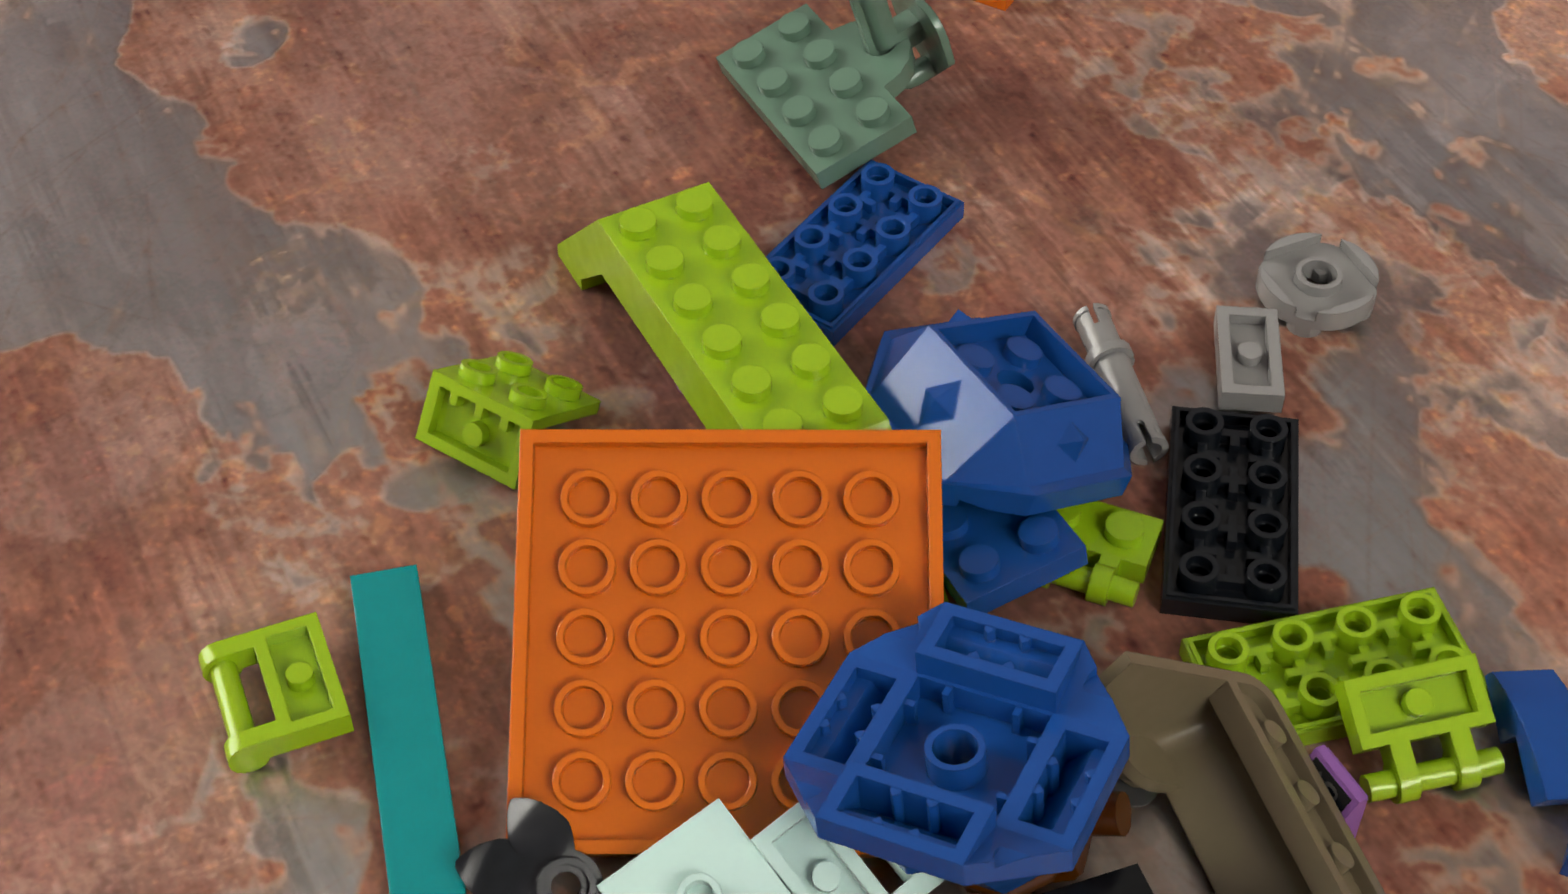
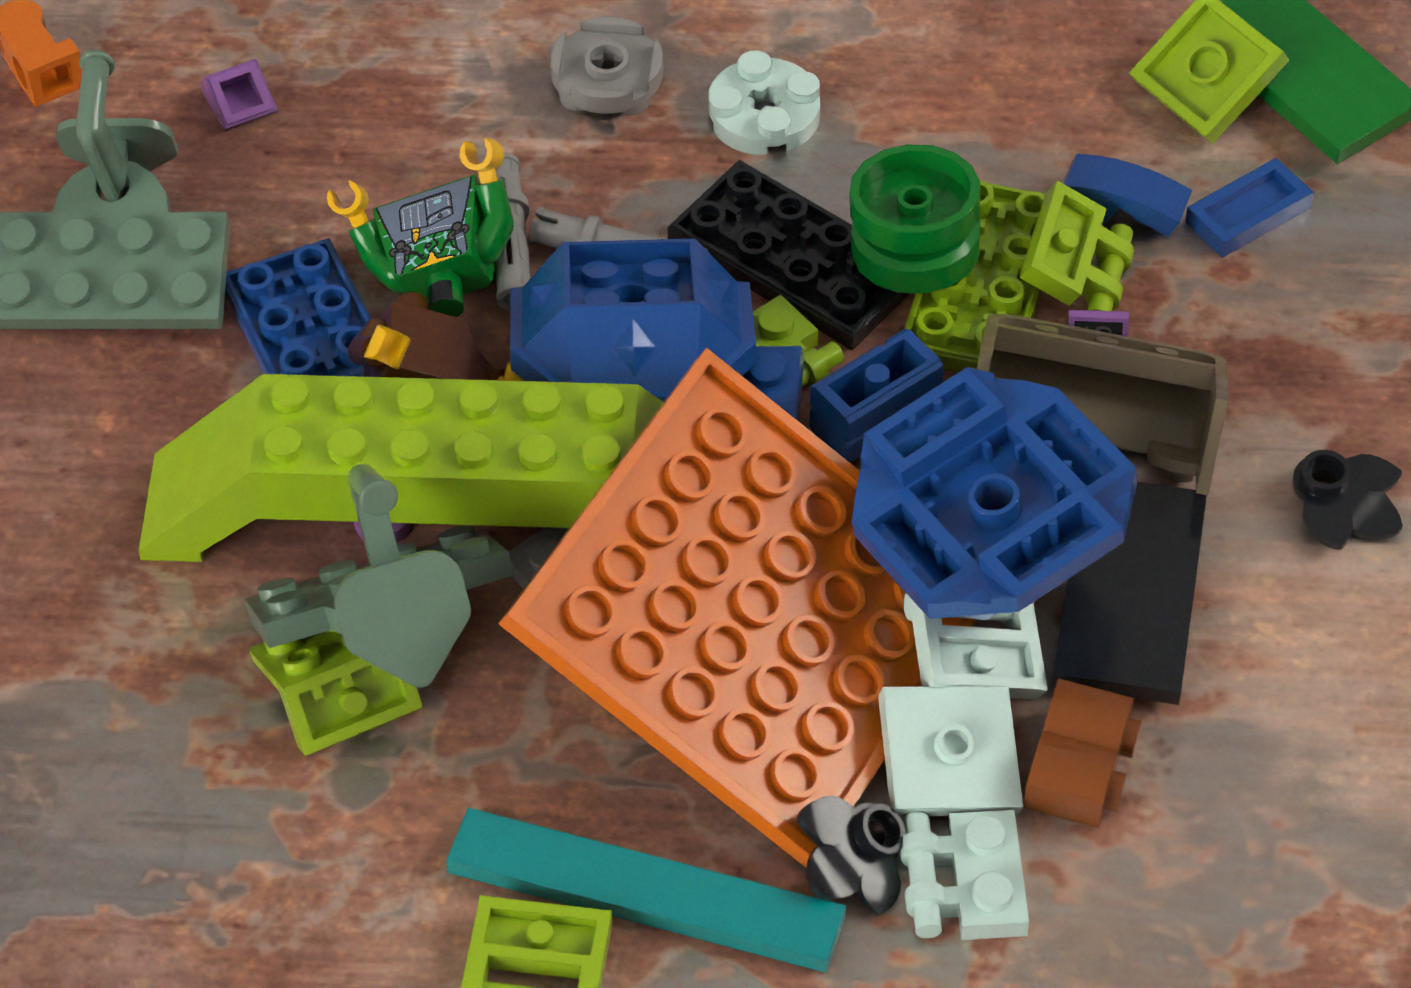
camera: 60 degrees left, 5 degrees up
light grey plate [1213,305,1285,413] -> none
none -> medium lavender slope [200,59,278,131]
none -> sand green plate [244,464,515,688]
none -> torso [327,137,514,317]
none -> reddish brown torso [348,292,524,381]
none -> light grey pin [494,153,531,311]
none -> light aqua plate [708,50,820,155]
none -> blue brick [809,329,944,462]
none -> green wheel [849,144,980,294]

